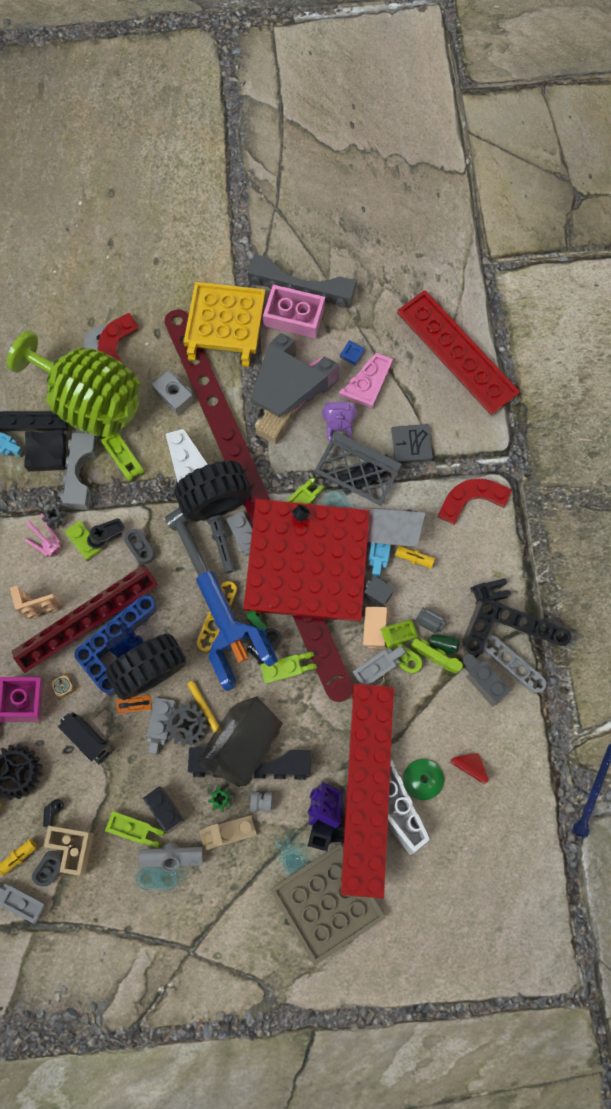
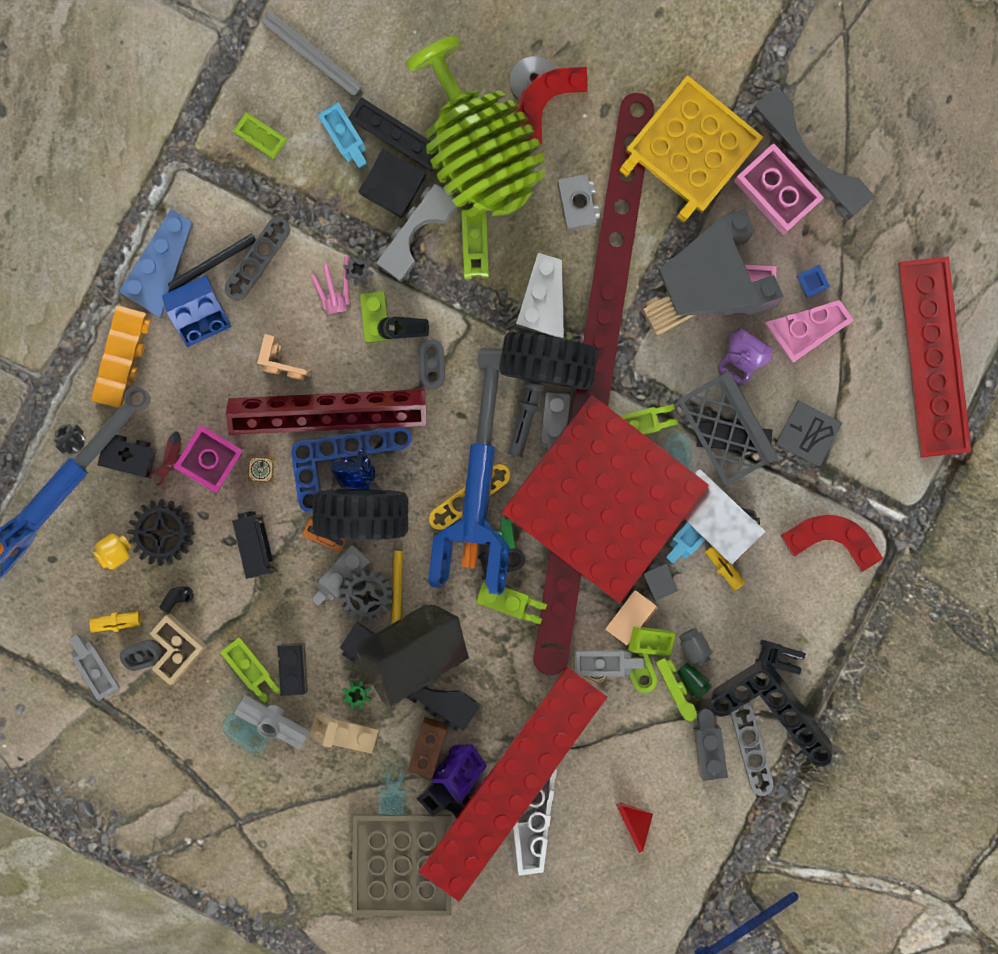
camera: 30 degrees right, 15 degrees up
light grey wheel [250,791,272,813] -> none
black plate [292,504,310,522] -> none
green dish [403,759,444,800] -> none
none -> reddish brown panel [408,717,448,779]

